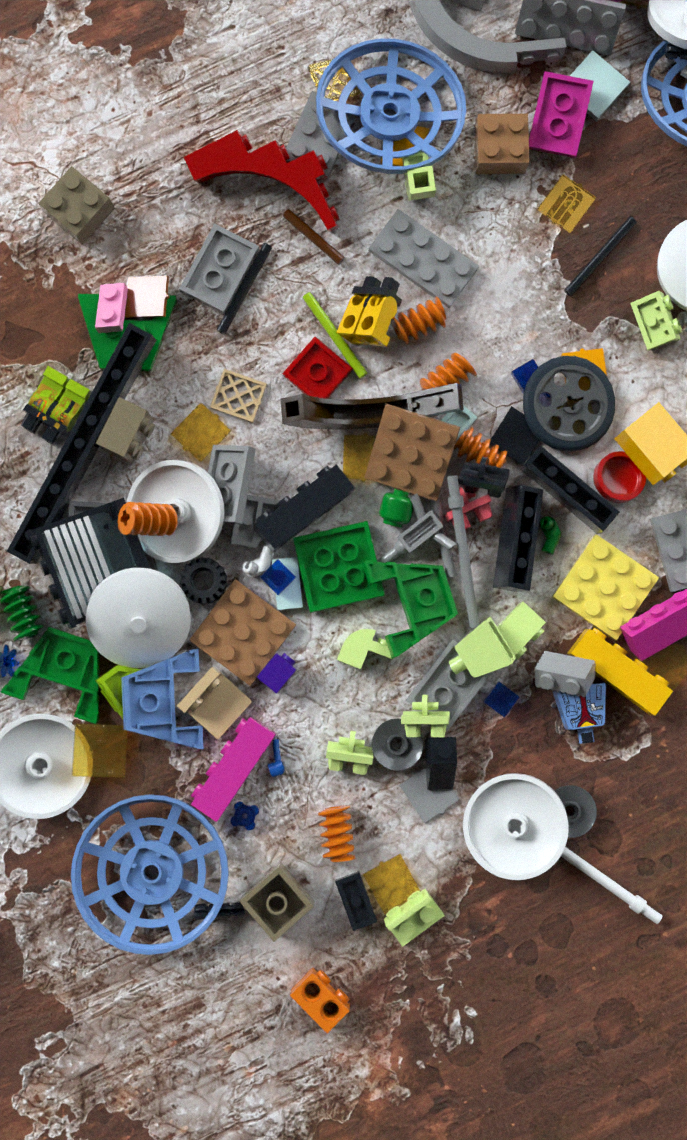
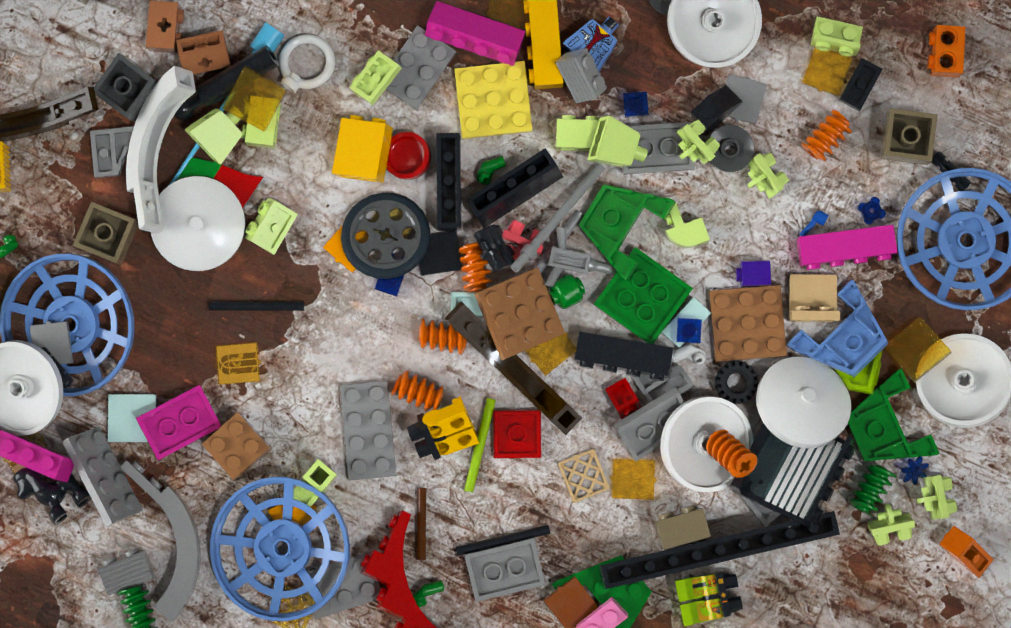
camera: 125 degrees left, 0 degrees up
none -> green arm [412,580,444,607]
none -> red bracket [605,378,642,420]

